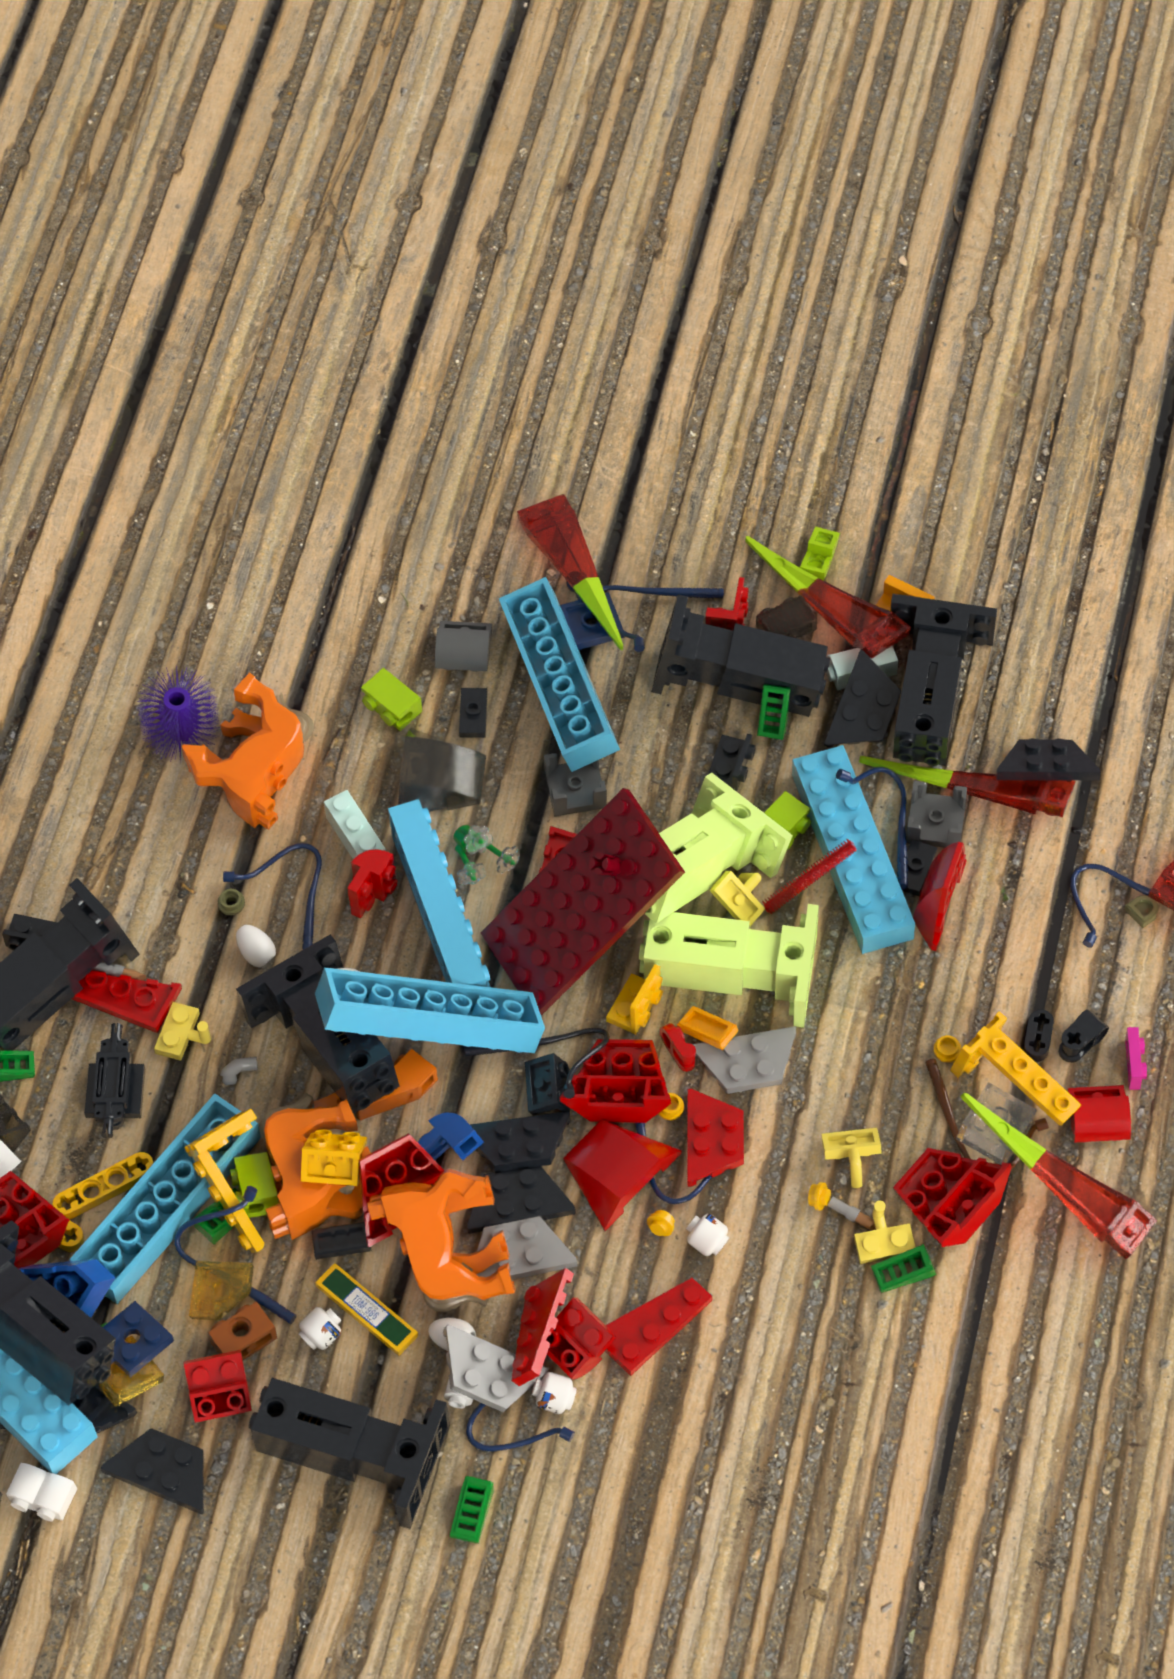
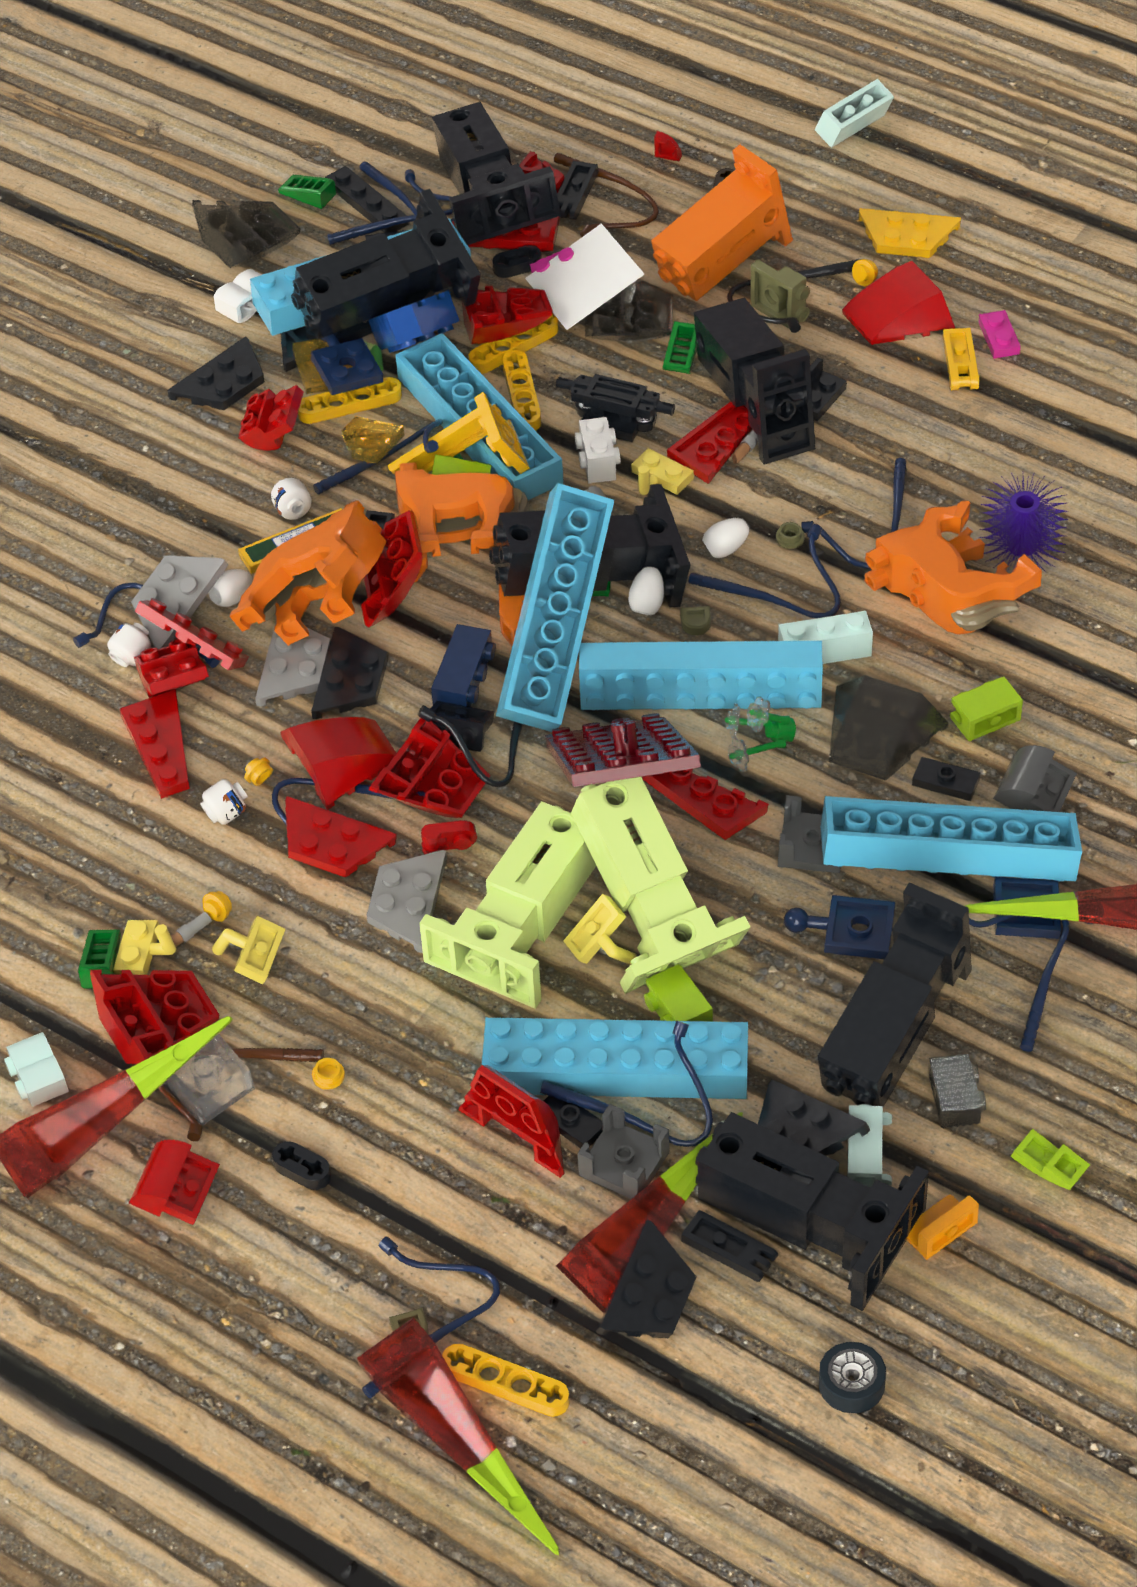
camera: 110 degrees right, 10 degrees down
dark orange brick [208,1301,278,1360] -> none
black brick [249,1378,450,1529] -> none
yellow bracket [301,1130,367,1186] -> none
red brick [347,849,398,919] -> none
blue brick [418,1113,484,1160] -> none
green slope [450,1476,494,1544] -> none
black wing [470,1111,570,1172] -> none
yellow bracket [606,964,663,1035] -> none
yellow plate [658,1093,684,1120] -> none
light orange tile [677,1006,738,1050] -> none
red bracket [705,577,749,631] -> none
black bracket [708,734,756,791] -> none
clear red plate [745,536,911,658] -> none
green slope [757,684,791,740] -> none
red axle [762,838,857,914] -> none
yellow bracket [950,1011,1081,1126] -> none
black piece [1058,1010,1109,1063] -> none
dark pink plate [1125,1027,1147,1090] -> none
none -> light aqua brick [4,1032,69,1107]
none -> yellow beam [298,377,402,424]
none -> dark blue brick [431,624,496,707]
none -> yellow beam [442,1344,570,1417]
none -> white brick [575,417,620,484]
none -> olive tile [680,606,711,635]
none -> black hinge [681,1210,778,1282]
none -> dark blue plate [784,895,895,959]
none -> dark blue piece [801,458,906,569]
none -> wheel [819,1342,886,1413]

